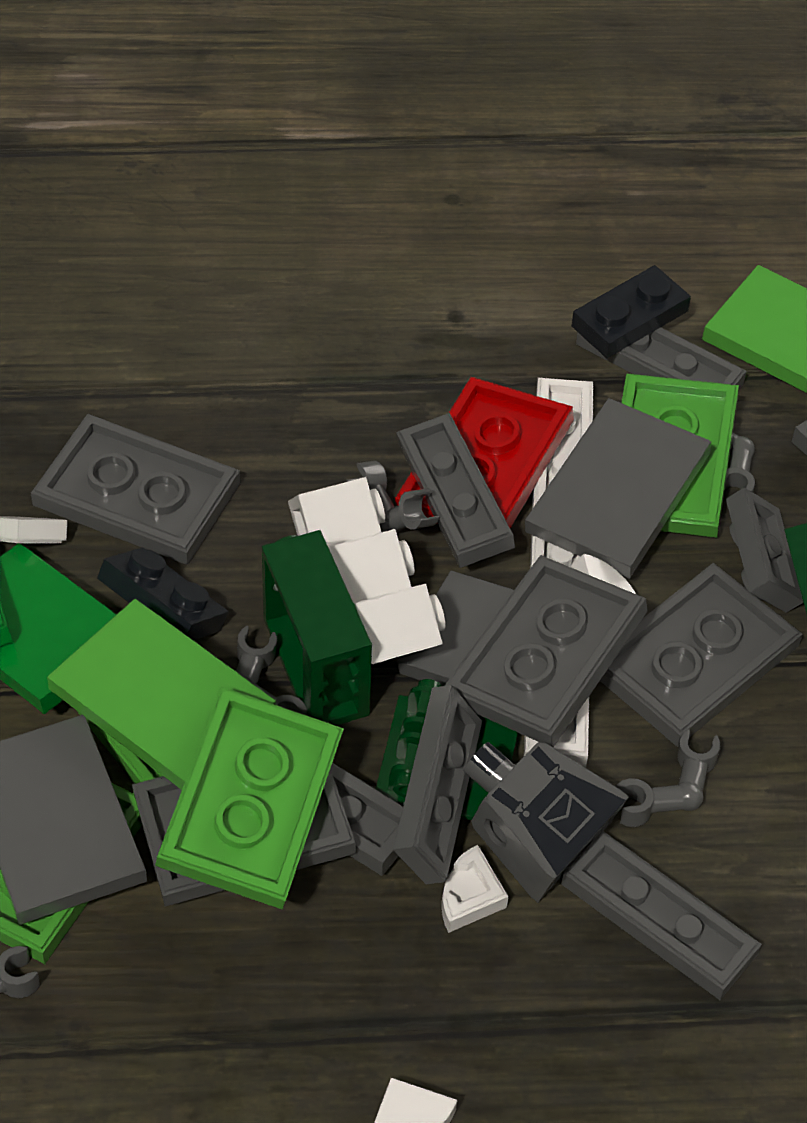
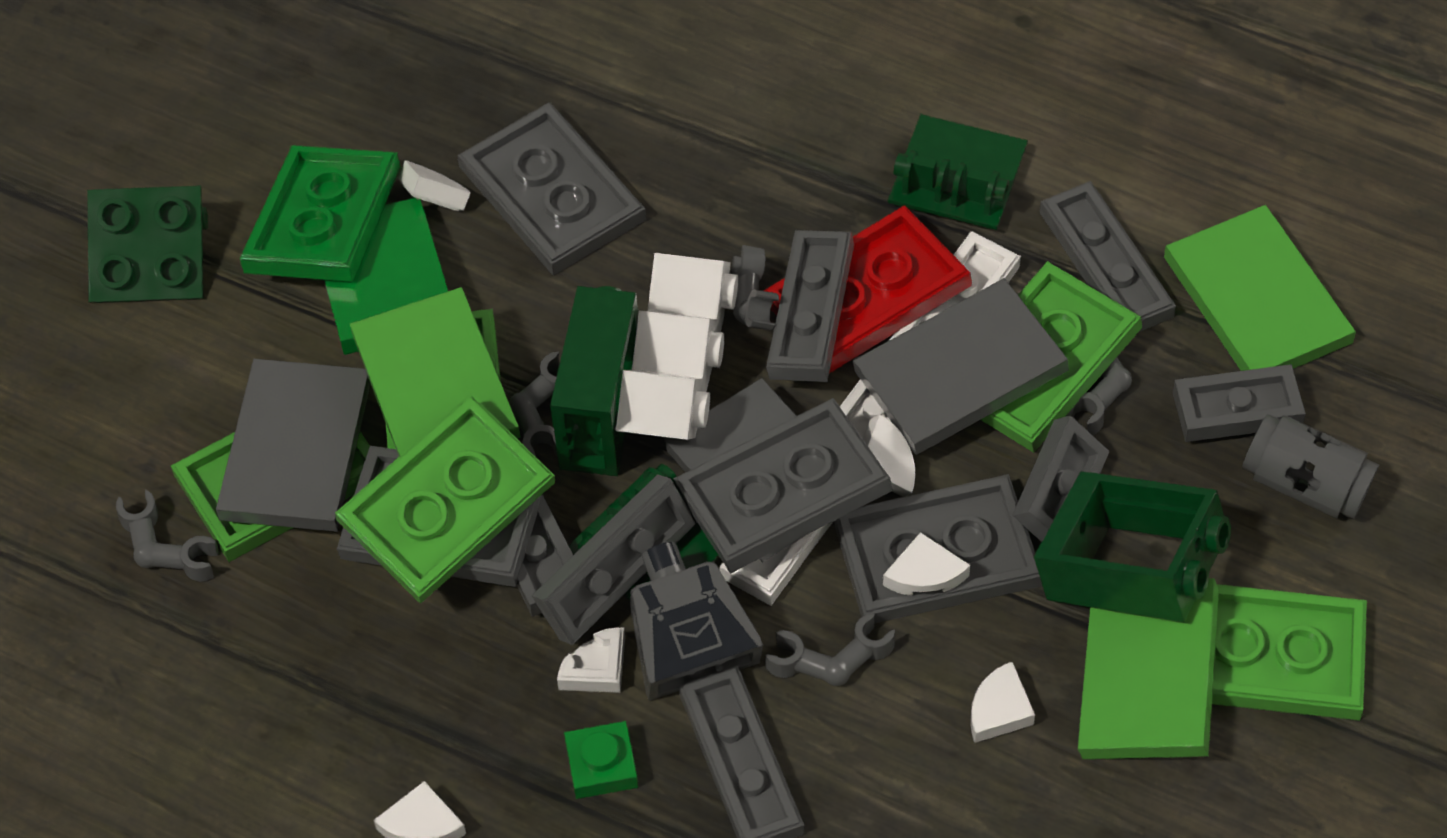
camera: 35 degrees right, 5 degrees up
black plate [97,547,229,641] -> none
black plate [571,265,691,358] -> none
none -> green plate [564,721,638,799]
none -> white tile [883,532,970,595]
none -> dark green hinge [888,114,1028,230]

